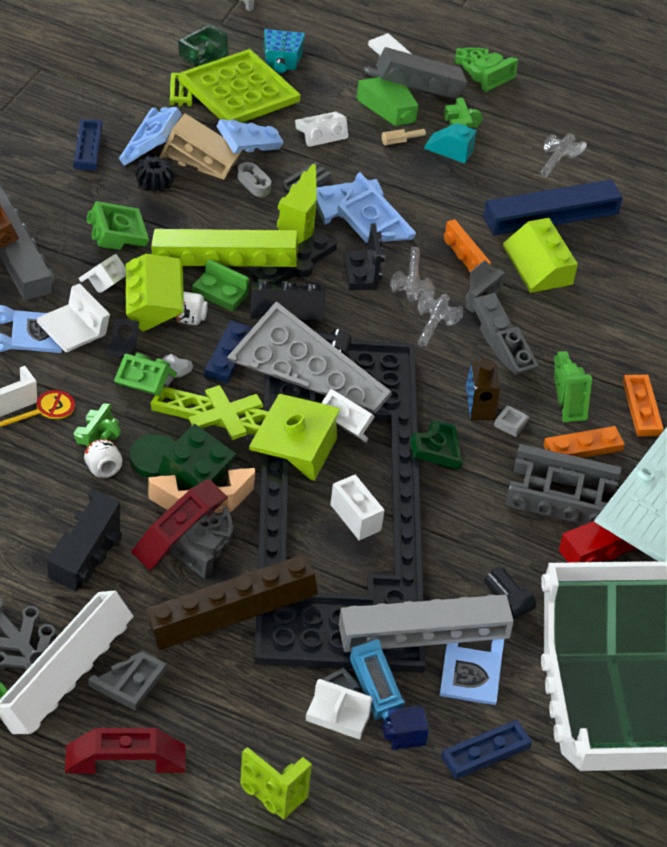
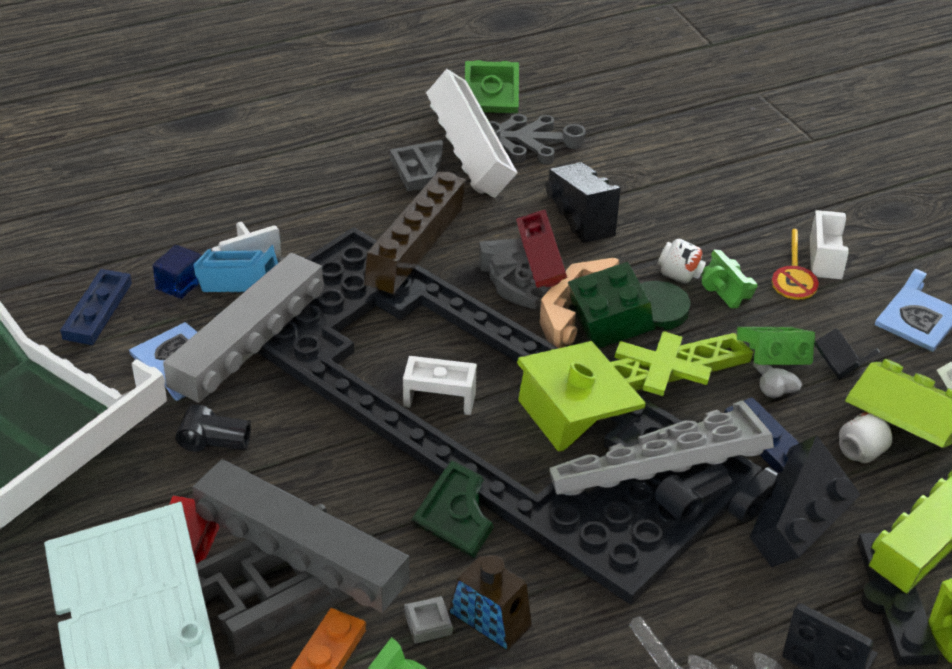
camera: 135 degrees right, 5 degrees down
white bracket [37,284,110,352] -> none
dark red slope [65,728,186,774] -> none
bright green bracket [192,259,249,312] -> none
lime bracket [240,748,312,819] -> none
white panel [321,389,375,443] -> none
none -> dark grey brick [192,459,410,613]

